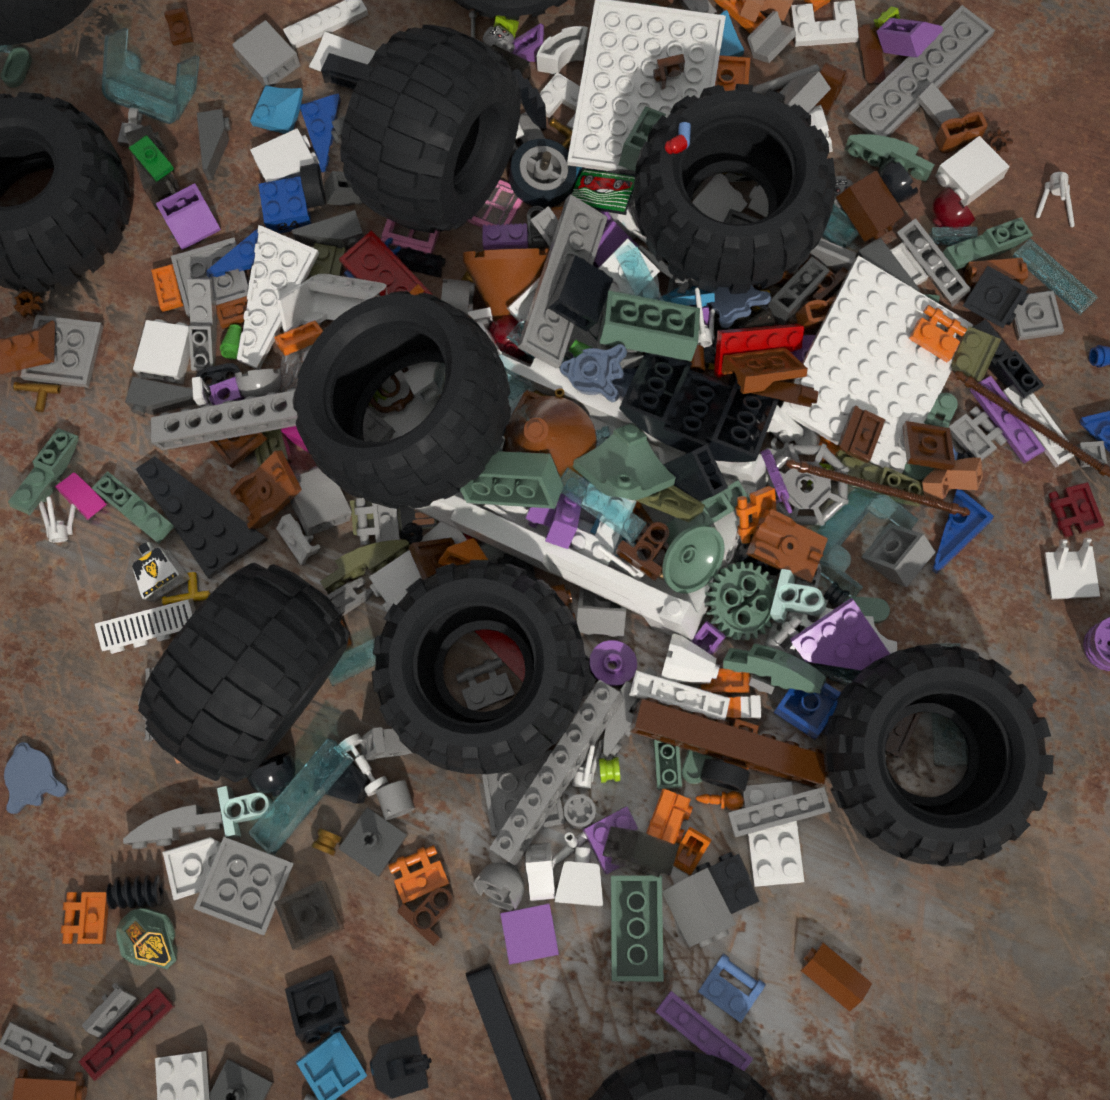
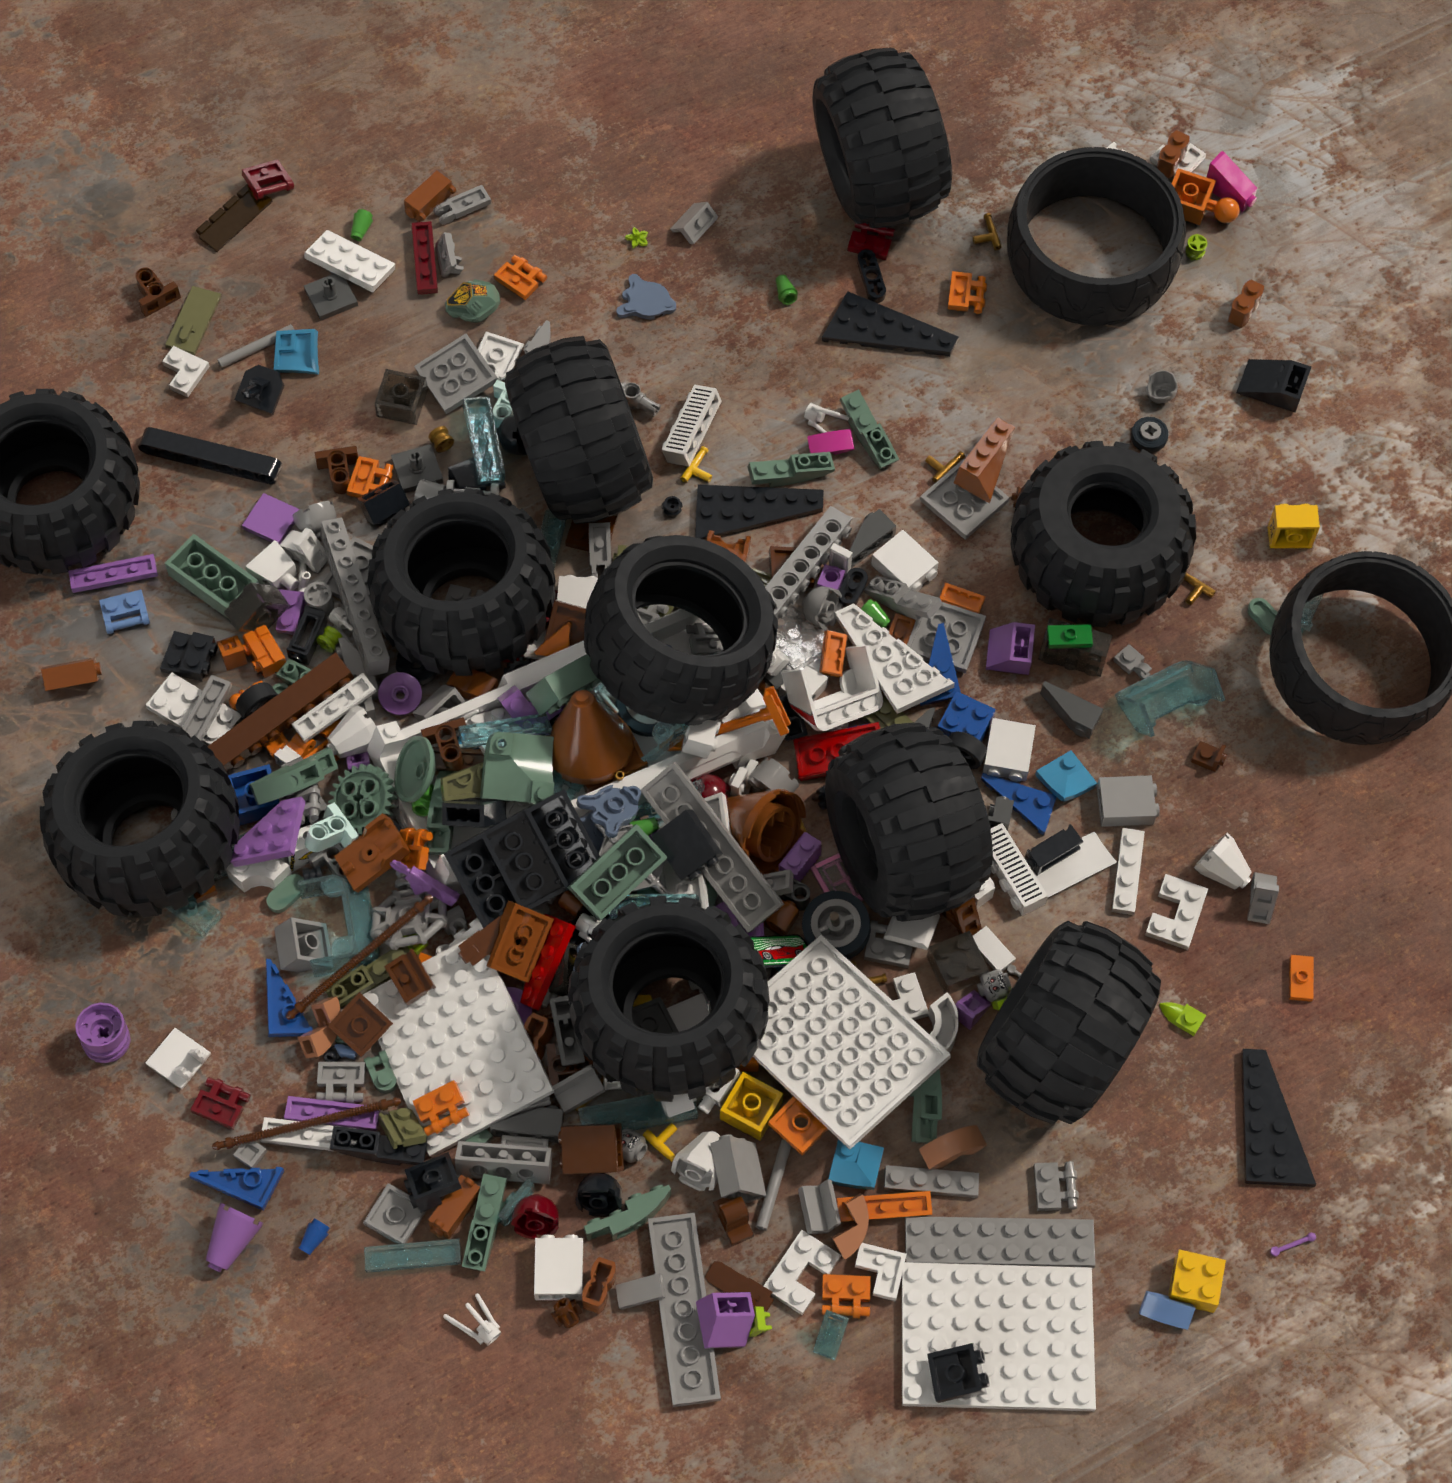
camera: 120 degrees right, 10 degrees down
black piece [106,875,164,909] -> none
white torso [132,542,190,602] -> none
black plate [285,970,350,1044] -> none
black slope [512,69,547,131] -> none
sand green slope [619,106,666,171] -> none
reddish brown bracket [653,54,685,90] -> none
light grey brick [662,868,736,948] -> none
red arm [665,122,691,154] -> none
none -> black window [286,606,328,665]
none -> black brick [357,479,410,525]

